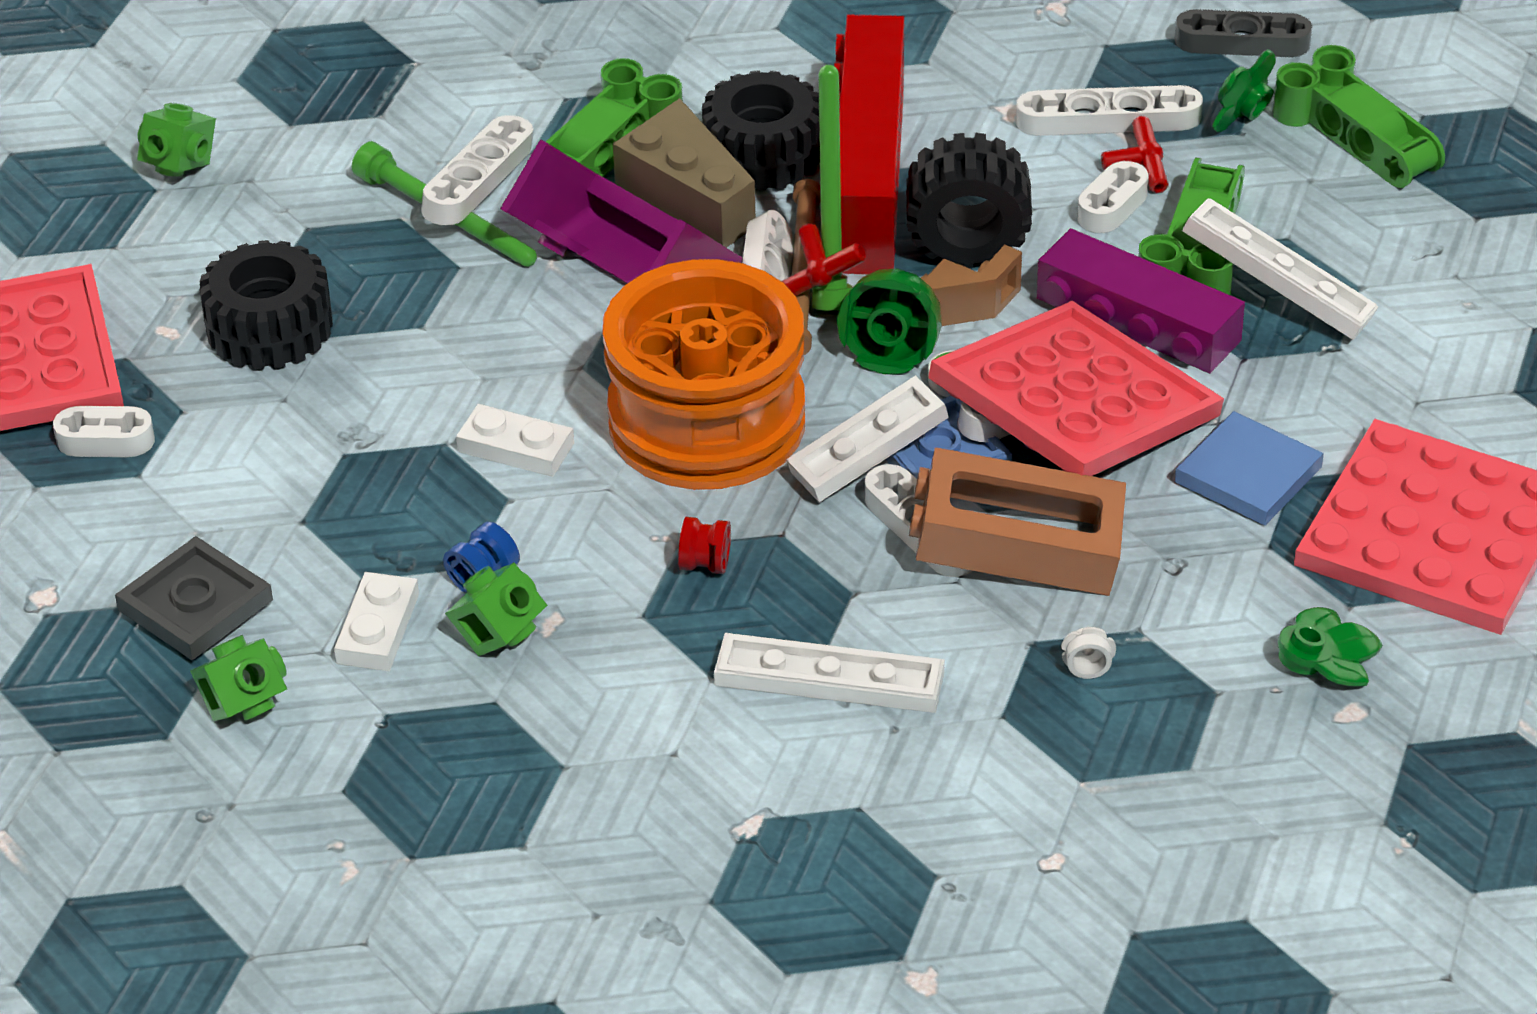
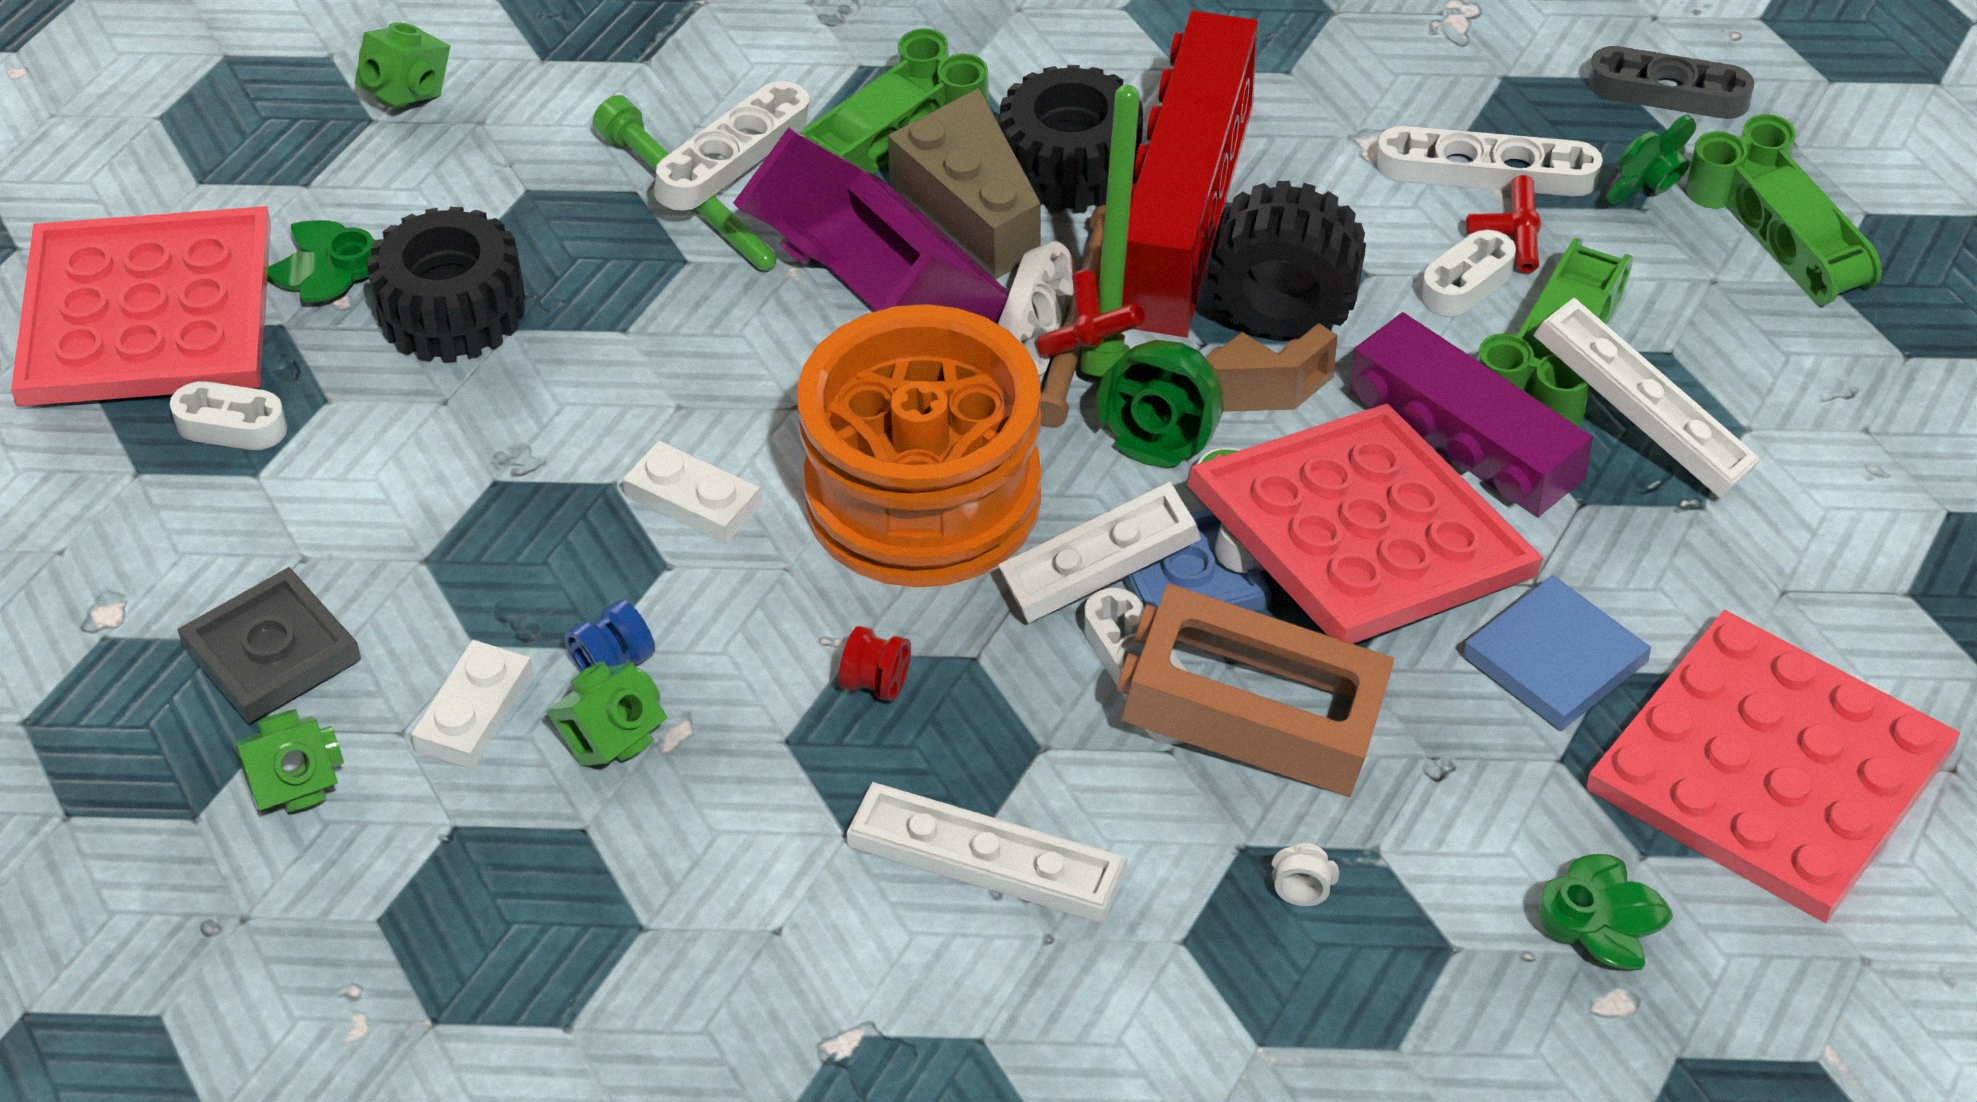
camera: 10 degrees right, 5 degrees up
none -> green plate [267,220,375,302]

